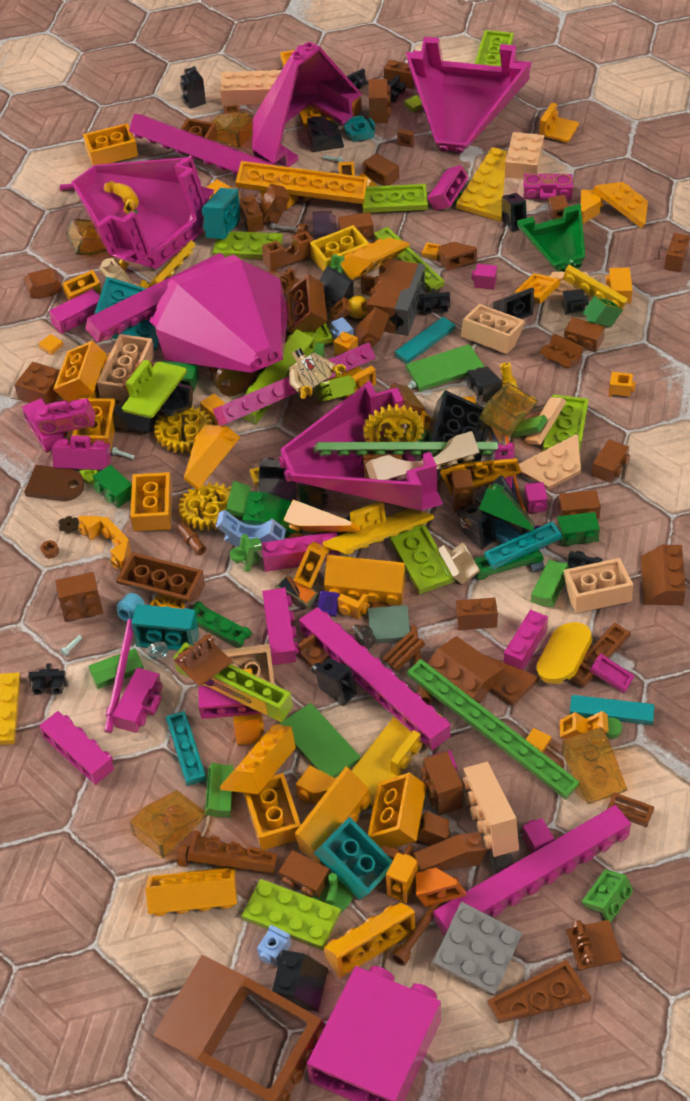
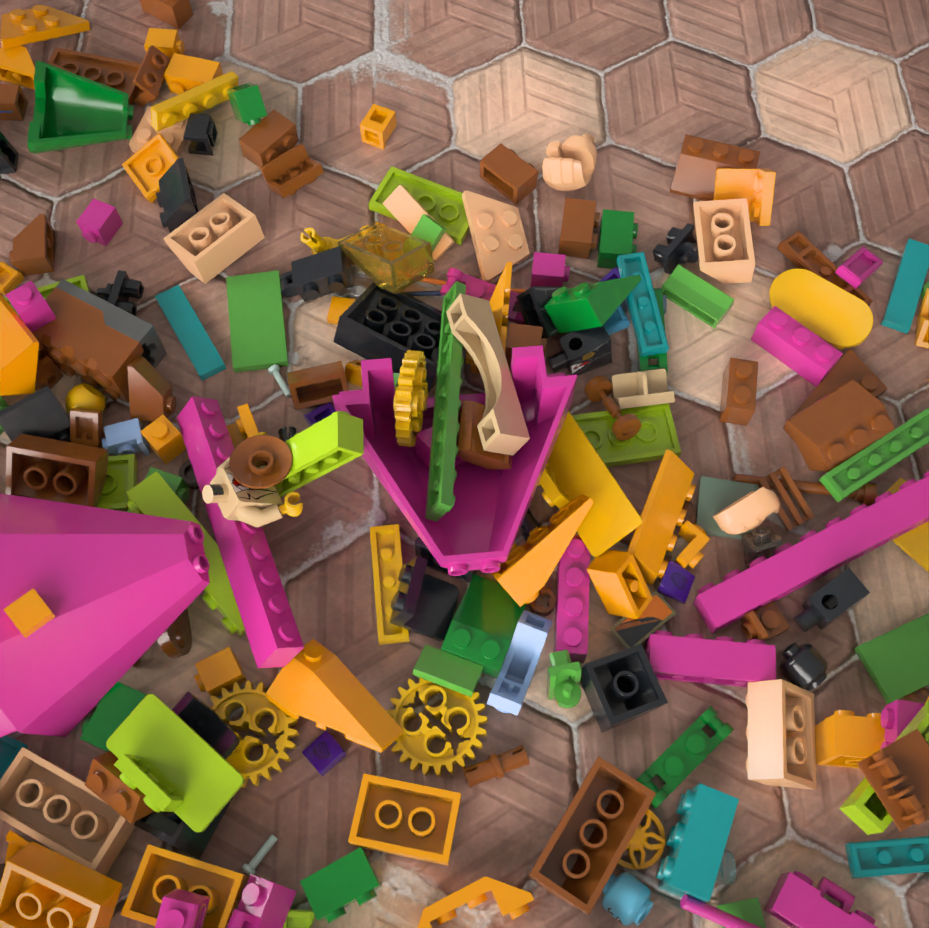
camera: 80 degrees left, 15 degrees up
none -> light orange tile [3,588,56,638]
none -> dark pink brick [6,281,56,332]
none -> dark orange wing [47,47,141,105]
none -> dark orange bracket [133,45,171,107]
none -> light orange brick [144,28,185,59]
none -> dark orange dish [229,435,292,489]
none -> dark purple slope [302,731,347,777]
none -> light nougat piece [542,134,597,191]
none -> black slope [580,644,668,732]
none -> dark orange wheel [584,375,641,441]
none -> light nougat piece [712,487,780,535]
none -> light orange bracket [714,168,776,226]
none -> black head [780,642,827,690]

